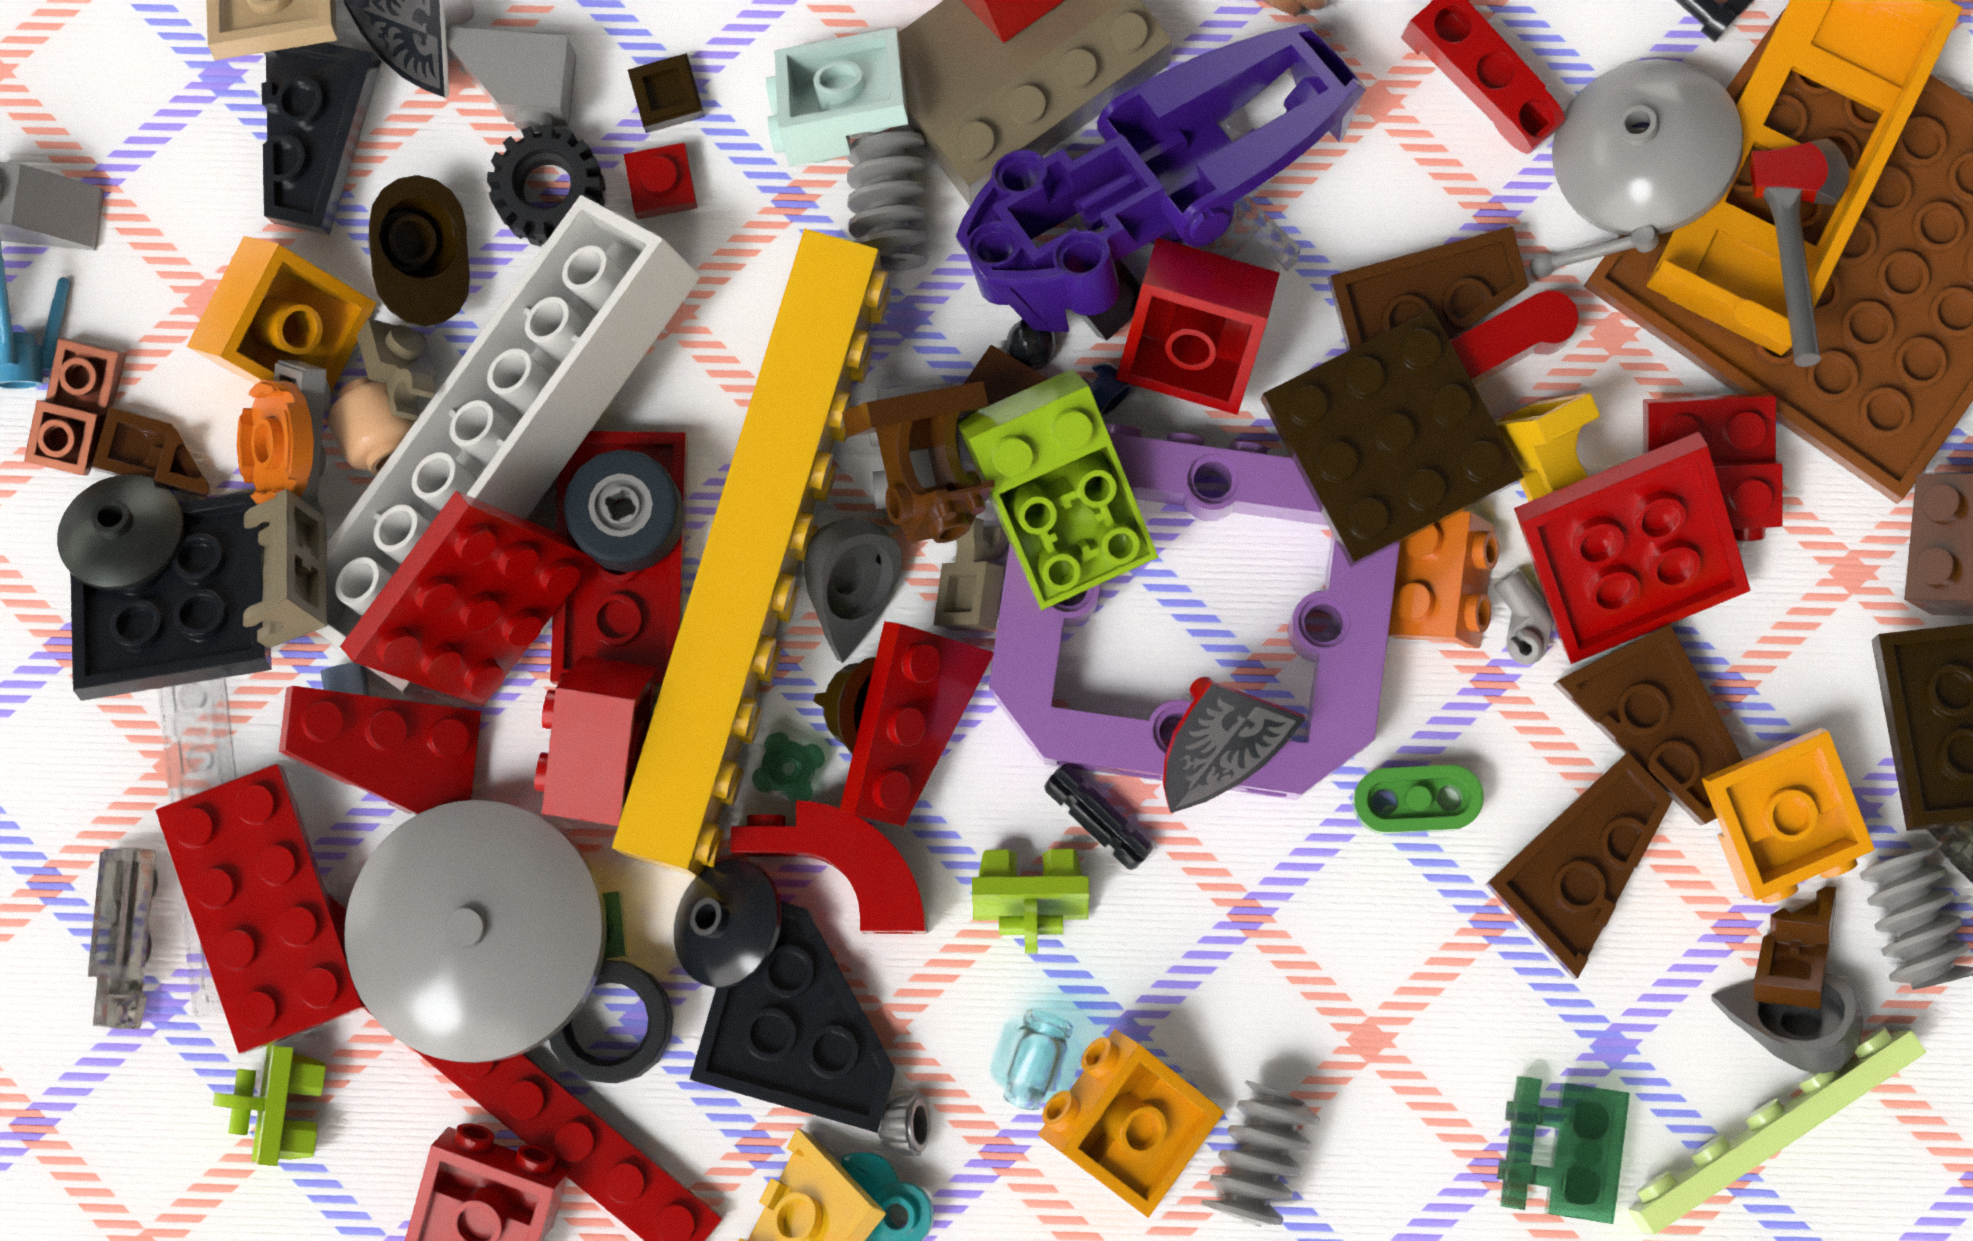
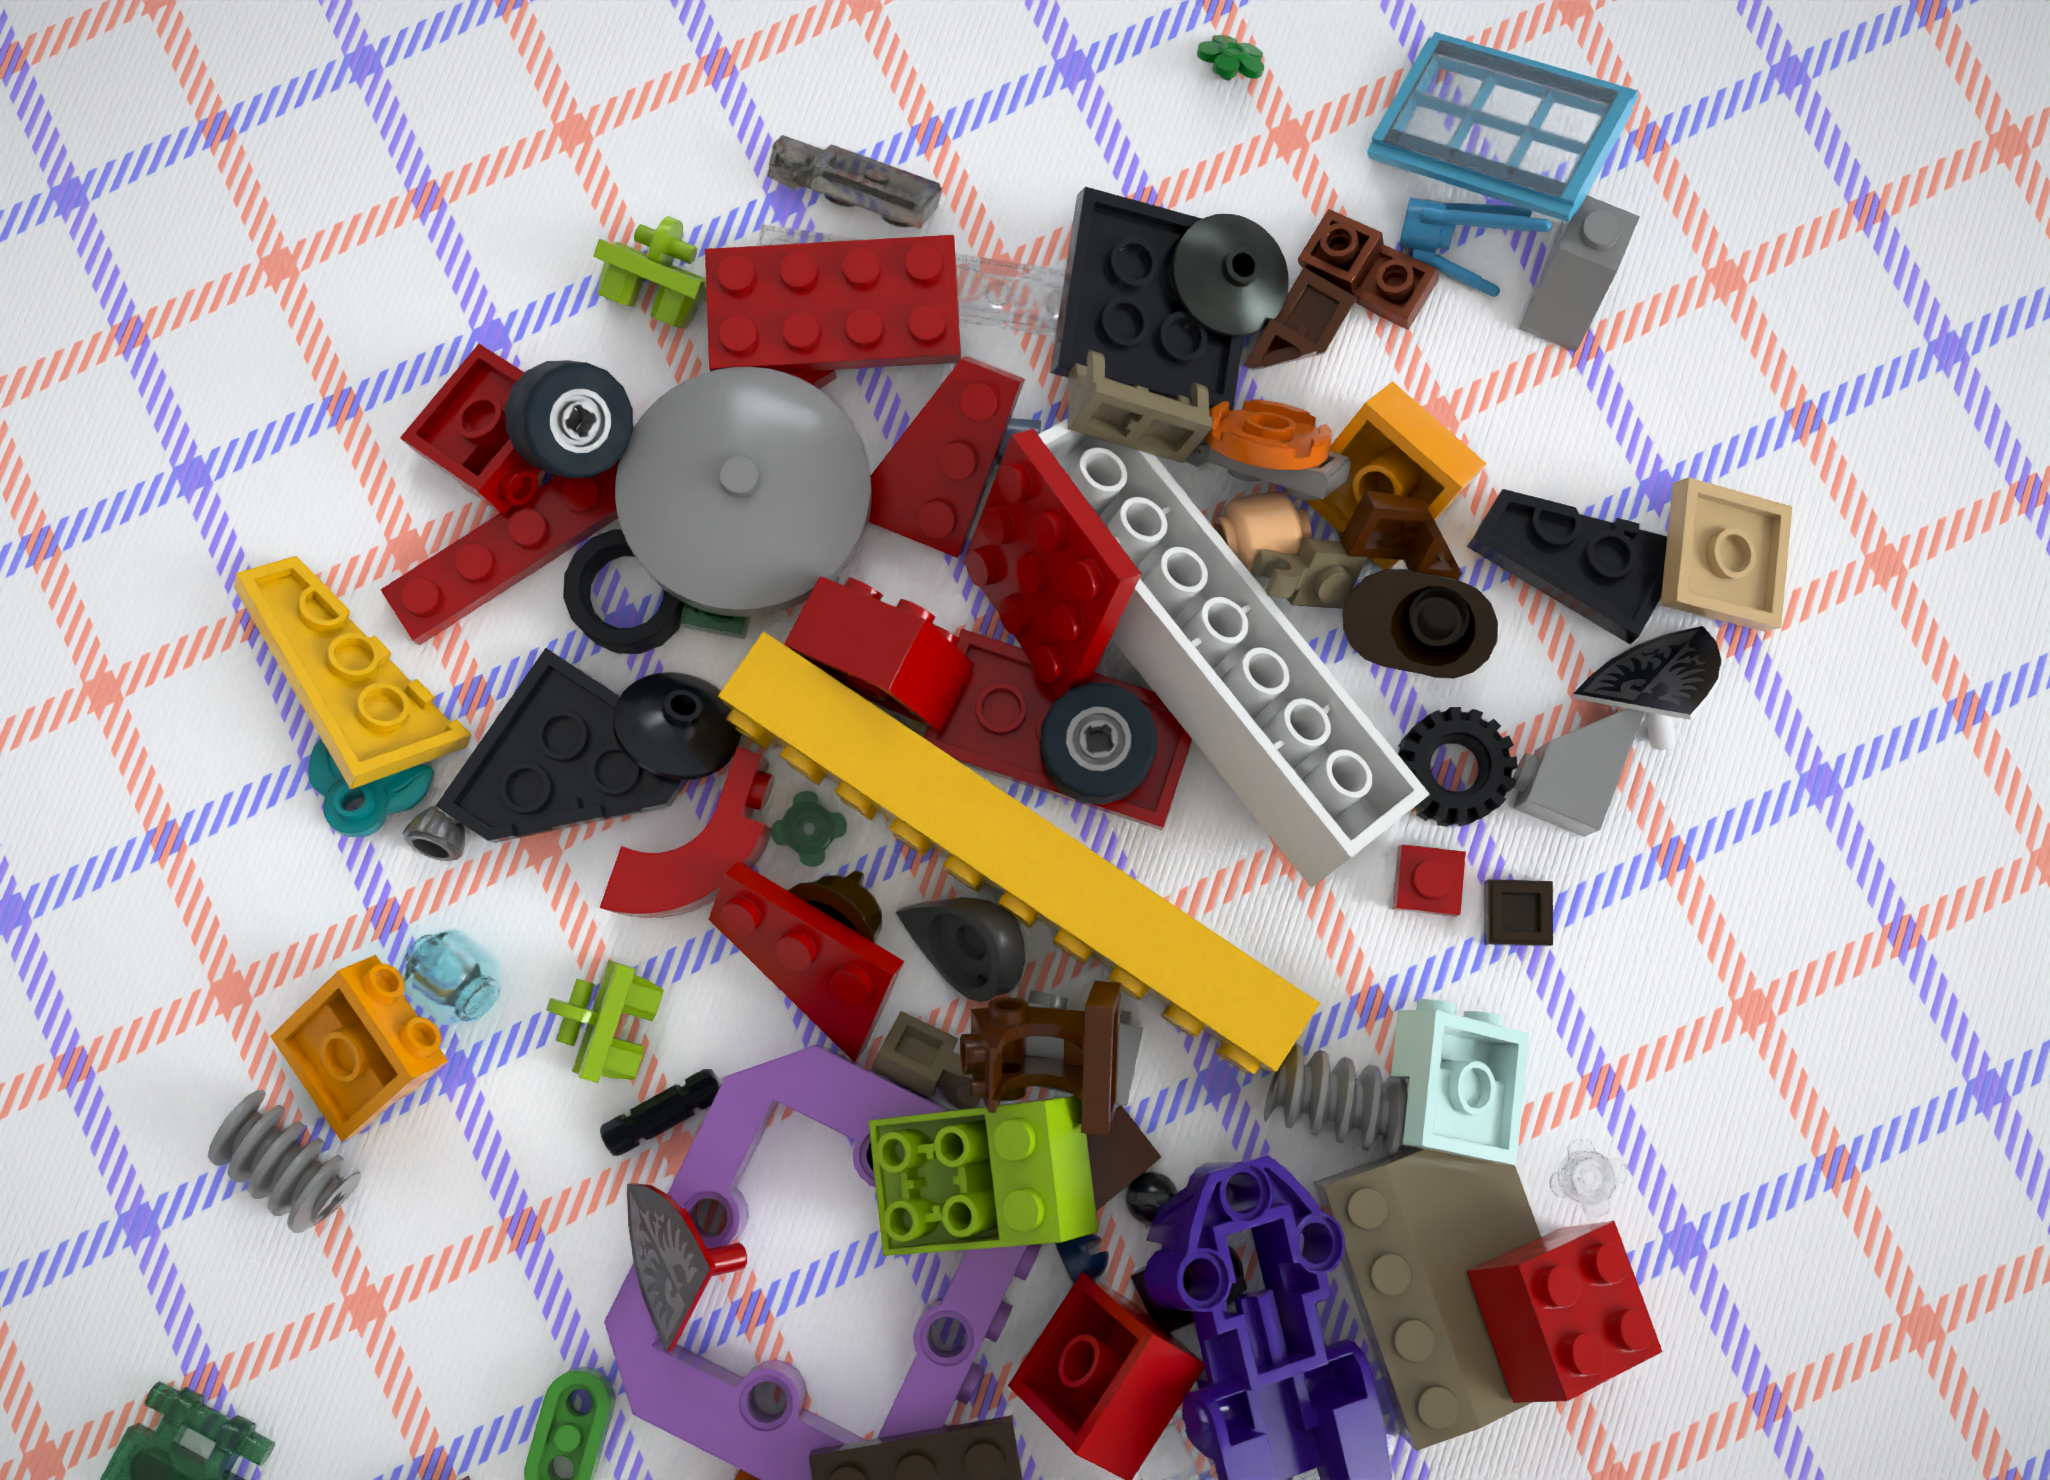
camera: 105 degrees right, 0 degrees up
none -> black wheel [505,360,633,478]
none -> reddish brown slope [1340,491,1463,580]

